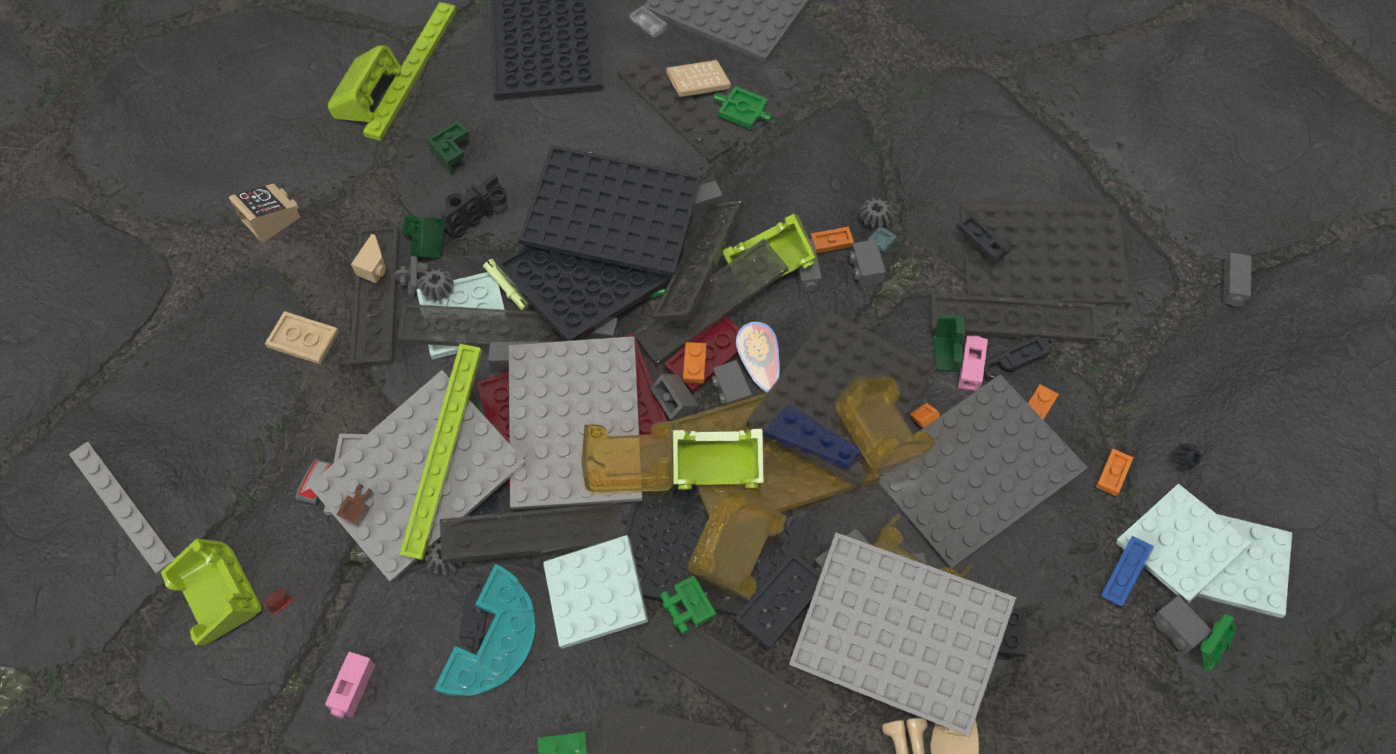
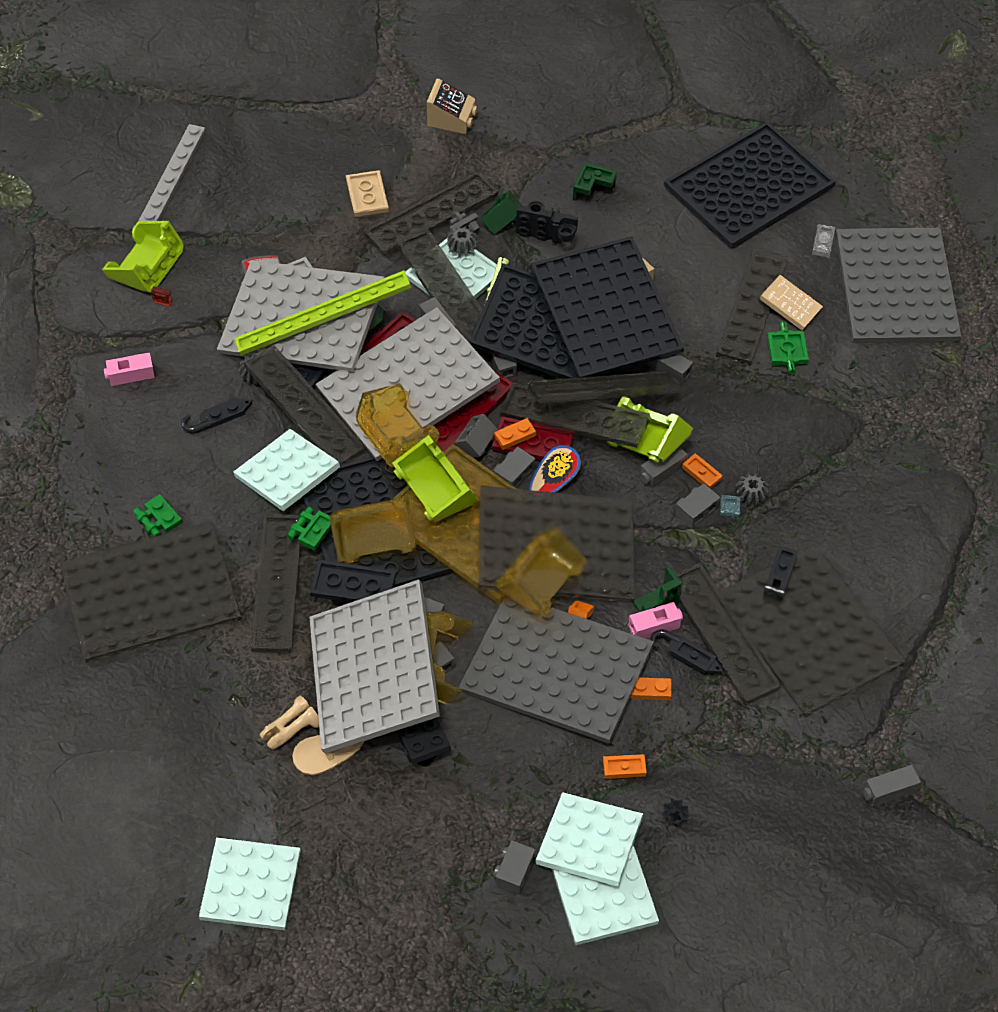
camera: 55 degrees right, 5 degrees down
lime windscreen [328,45,402,122] -> none
reddish brown plate [336,484,372,526] -> none
tan slope [351,234,386,283] -> none
lime plate [363,2,457,141] -> none
teal plate [434,564,535,697] -> none
clear blue wing [763,404,861,469] -> none
blue plate [1101,536,1154,608] -> none
green plate [1200,614,1236,672] -> none

